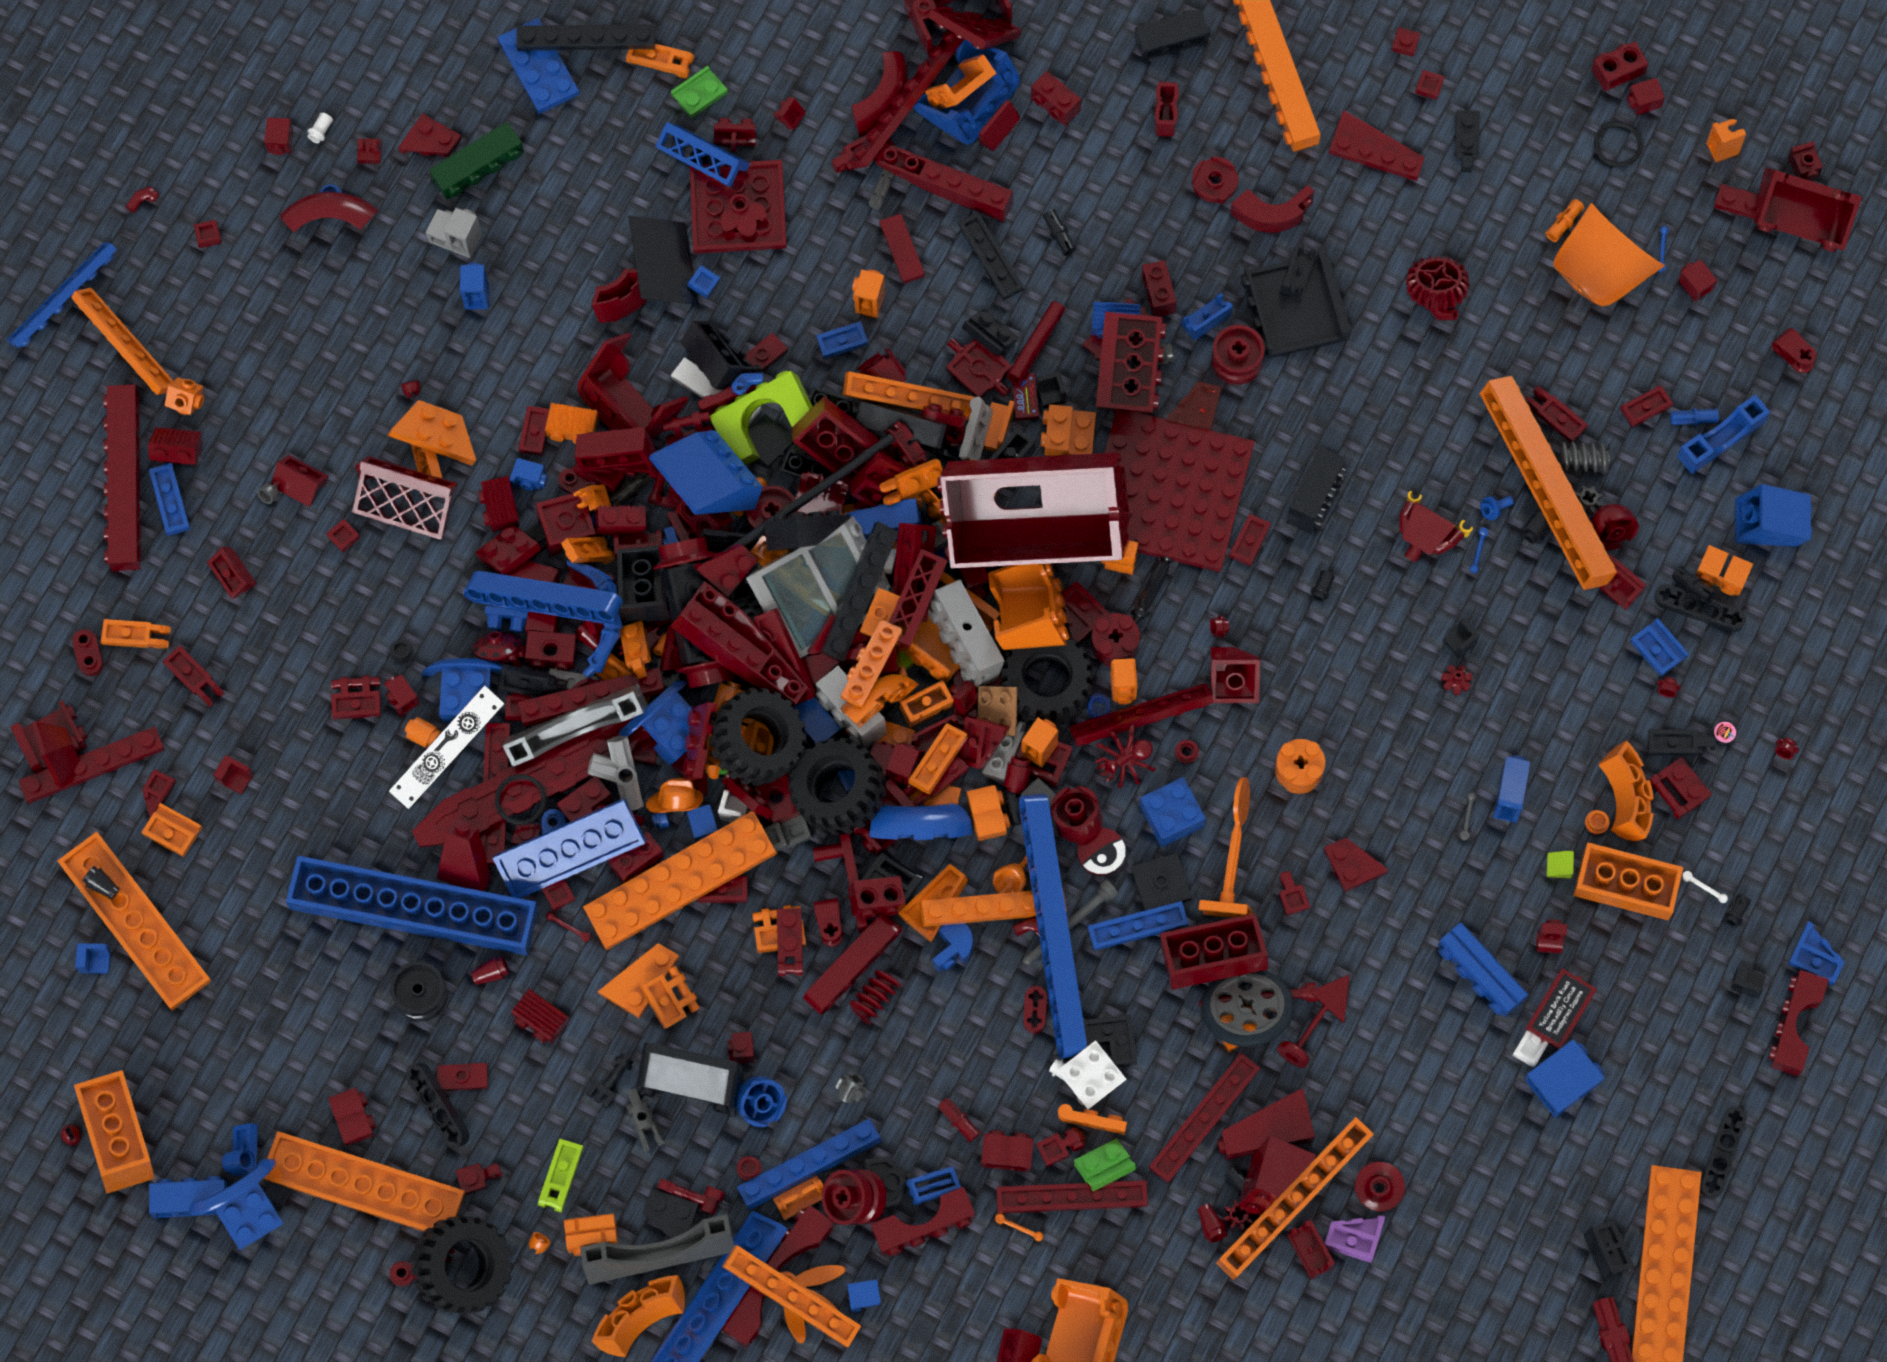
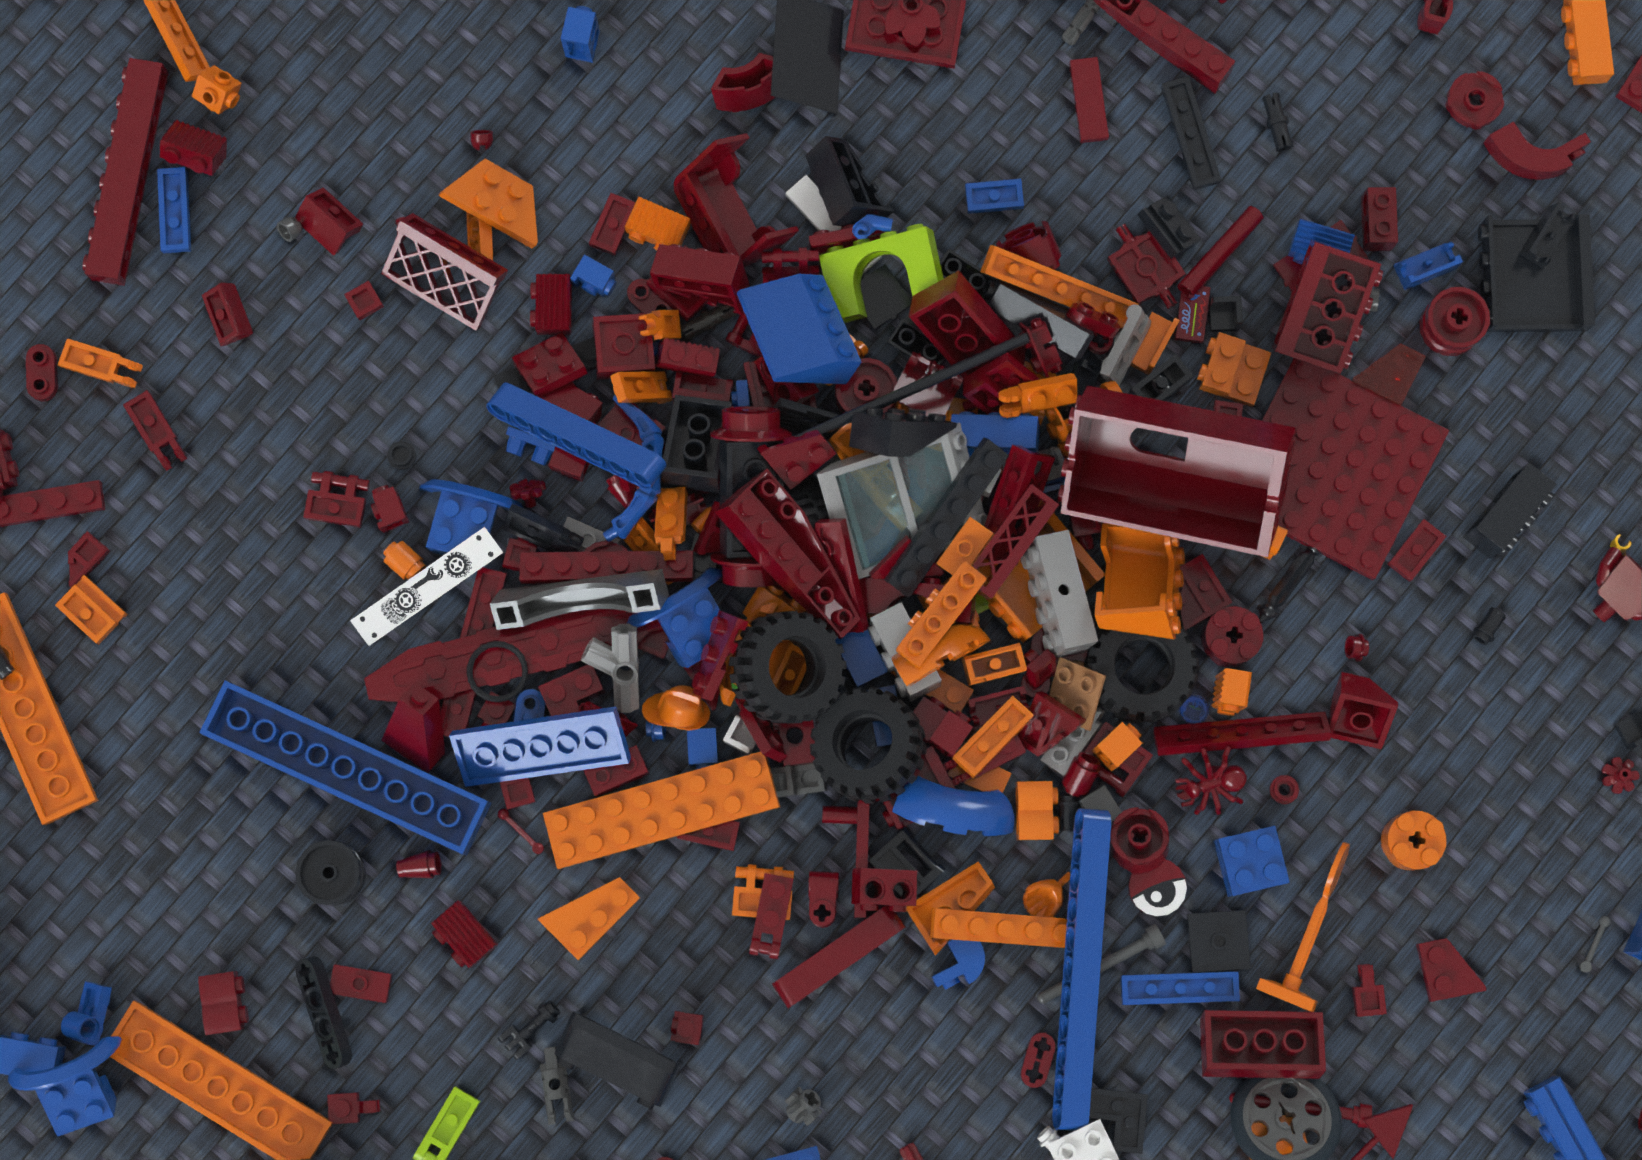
camera: 10 degrees right, 10 degrees up
dark red panel [213,755,254,795] -> none
dark red dish [473,631,521,661] -> none
dark red brick [525,631,578,671] -> none
orange plate [640,965,700,1029] -> none
blue plate [687,265,720,299] -> none
blue cylinder [736,1076,787,1127] -> none
dark red plate [745,332,788,373] -> none
dark red piece [849,970,902,1025] -> none
orange brick [852,269,885,319] -> none
dark red arm [1012,917,1039,937] -> none

